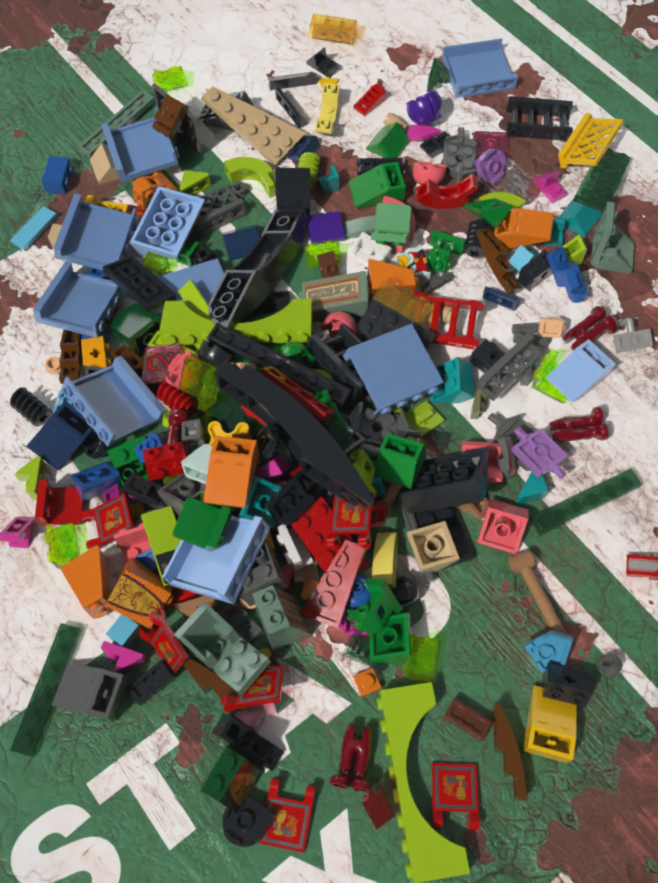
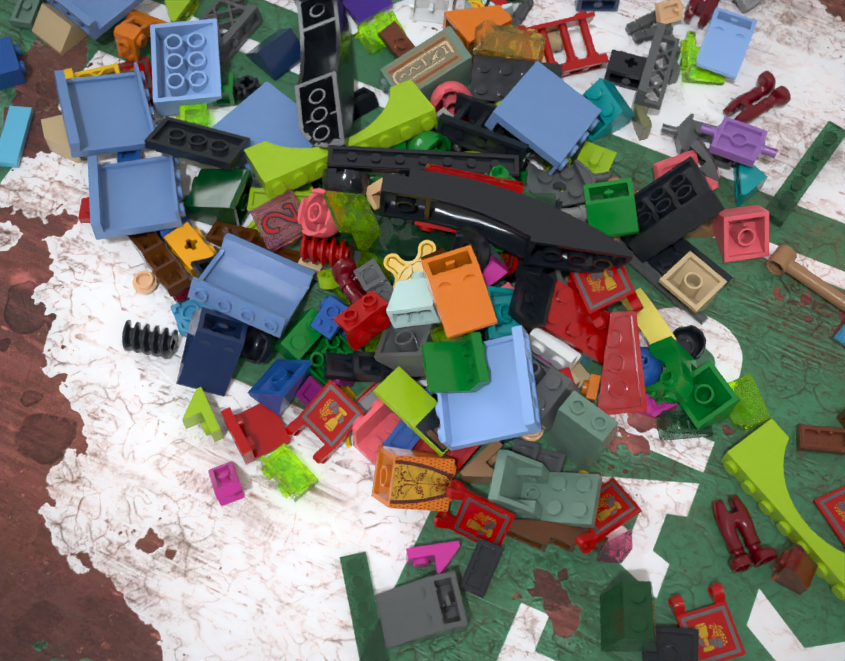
camera: 30 degrees left, 0 degrees up
orange slope [60,545,111,619] -> none
medium azure brick [106,614,140,649] -> none
lime tile [178,279,212,320] -> none
black slope [212,713,284,771] -> none
orange plate [353,668,381,698] -> none

